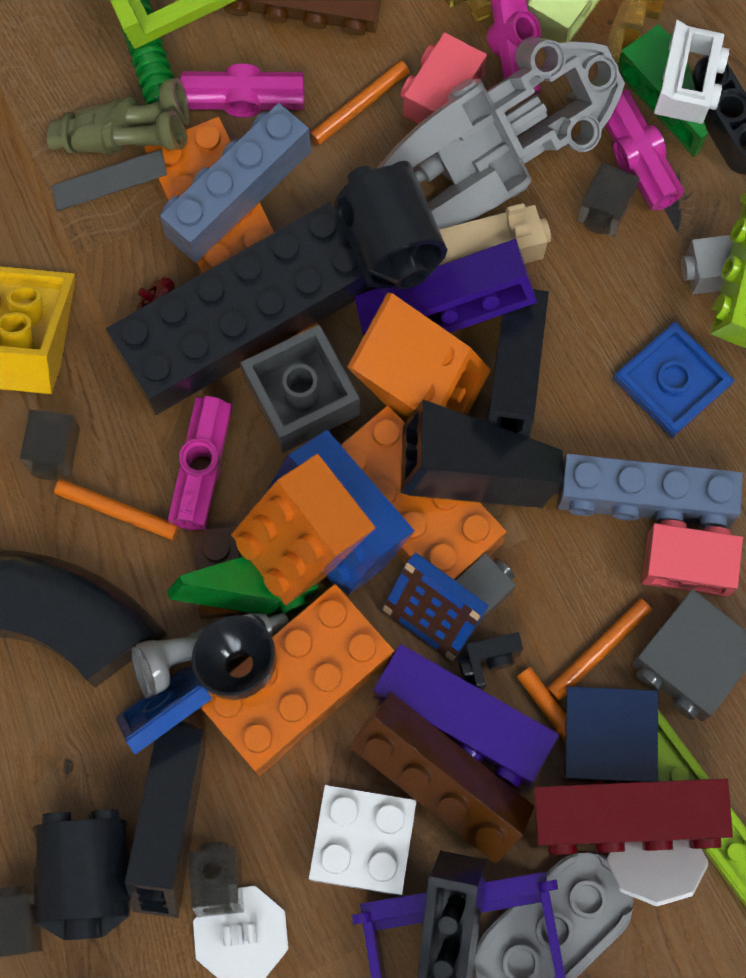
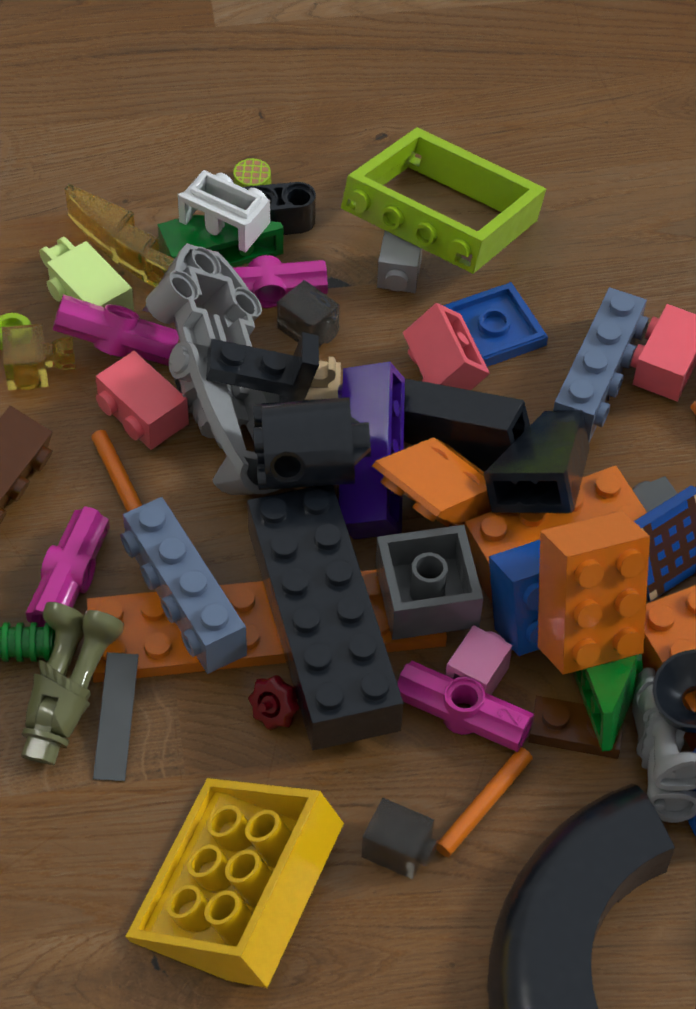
camera: 75 degrees left, 20 degrees down
none -> black bracket [206,332,319,402]
none -> coral brick [403,302,490,390]
none -> bright pink brick [446,625,513,695]

